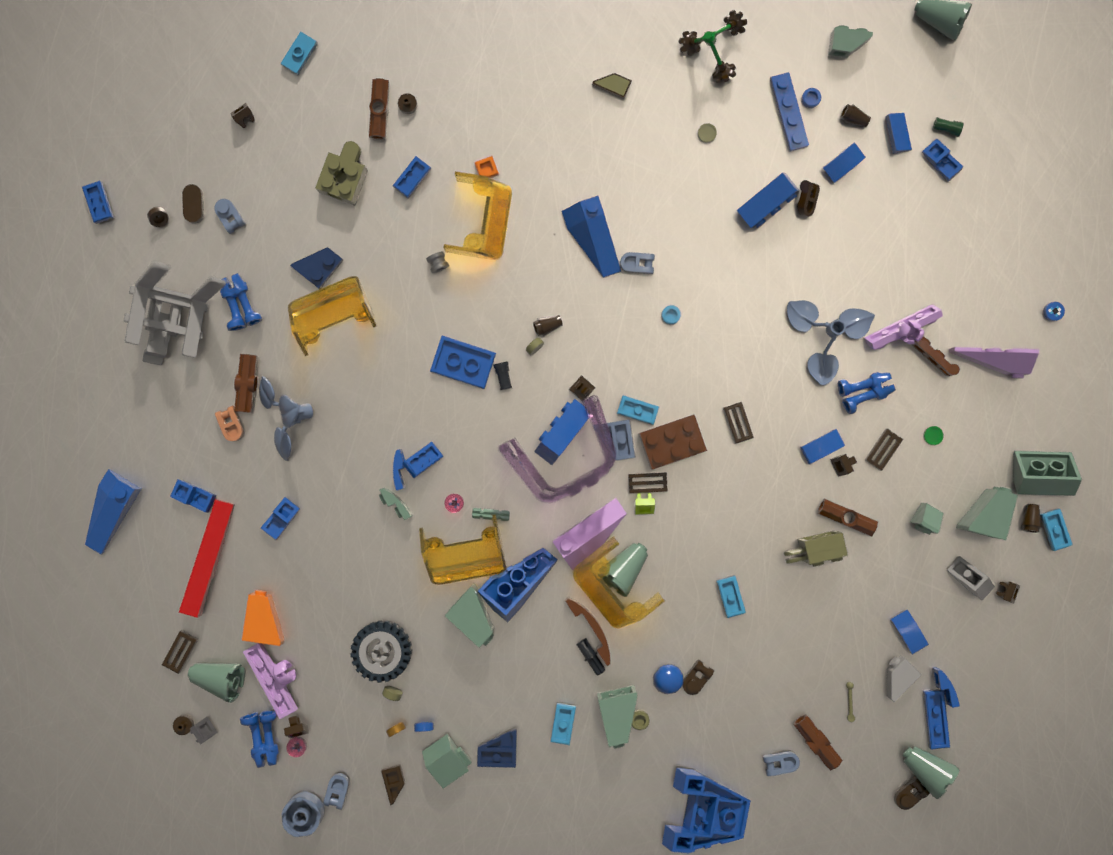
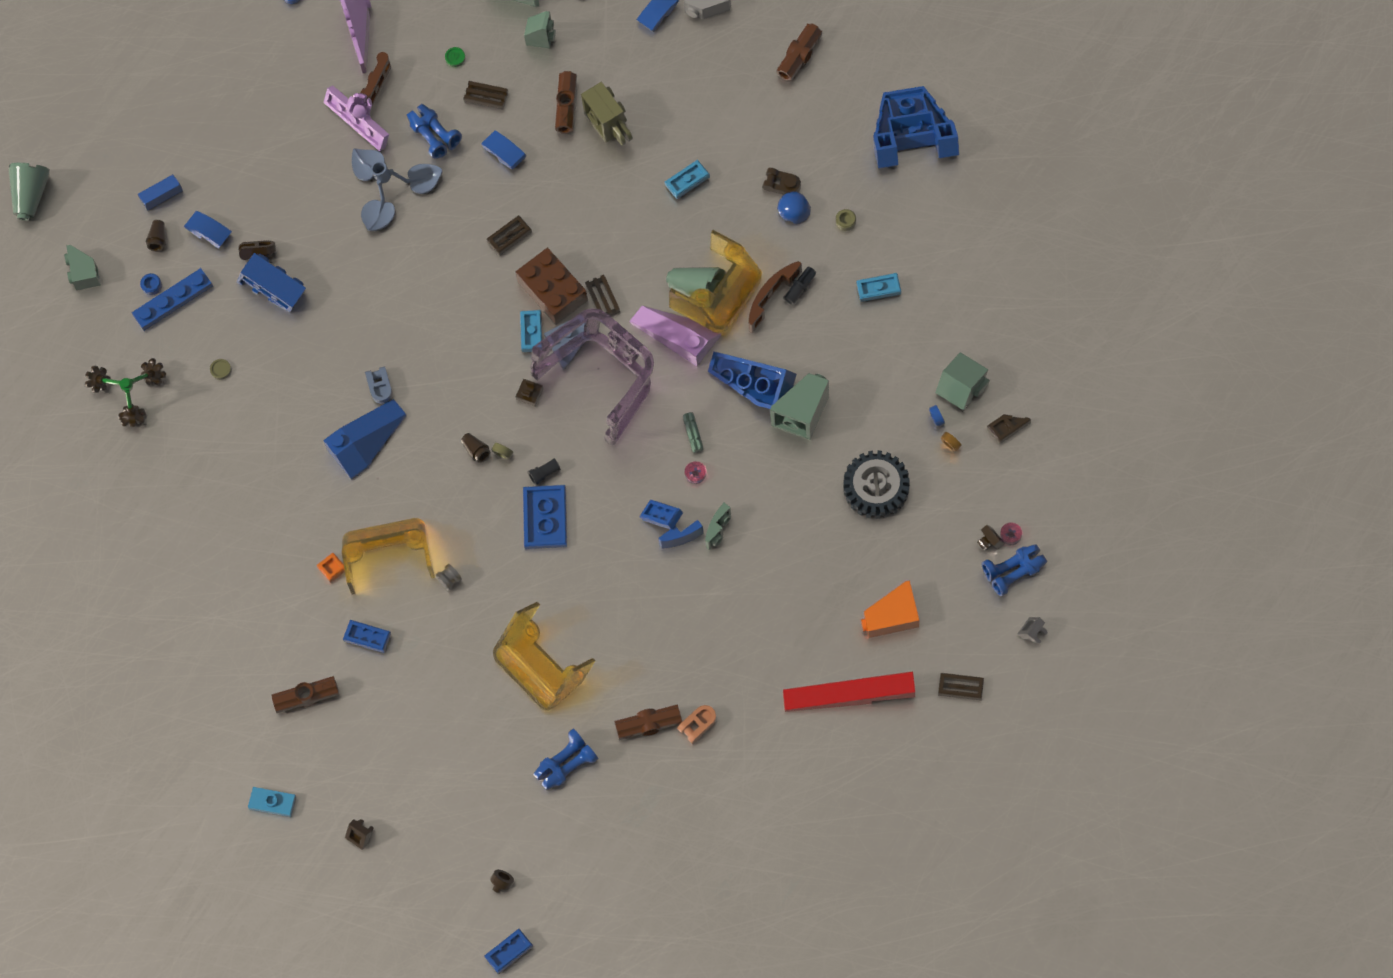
camera: 100 degrees left, 20 degrees down
blue wedge [85,469,142,554] -> none
light grey piece [124,262,226,365] -> none
blue slope [170,479,216,513] -> none
dark brown tile [173,715,194,735] -> none
dark brown tile [182,184,204,223] -> none
sand green cone [188,663,245,703] -> none
sand blue plate [214,199,246,234] -> none
lavender plate [243,643,298,719] -> none
sand blue plant [259,376,313,461] -> none
blue slope [261,497,300,540] -> none
sand blue brick [282,791,325,837] -> none
dark blue wing [290,247,343,289] -> none
olive brick [315,141,368,206] -> none
sand blue plate [323,773,349,810] -> none
olive tile [382,686,403,701] -> none
dark brown tile [398,93,417,114] -> none
clear yellow windscreen [419,514,506,585] -> none
dark blue wing [477,729,517,768] -> none
blue wedge [534,399,593,465] -> none
olive tile [592,73,632,99] -> none
sand green slope [597,685,637,748] -> none
lime tile [635,493,655,515] -> none
dark azure tile [661,305,681,325] -> none
sand blue plate [763,751,800,776] -> none
dark brown tile [830,454,857,477] -> none
olive hinge [846,682,855,722] -> none
blue slope [922,138,963,182] -> none
dark green pin [933,117,964,137] -> none

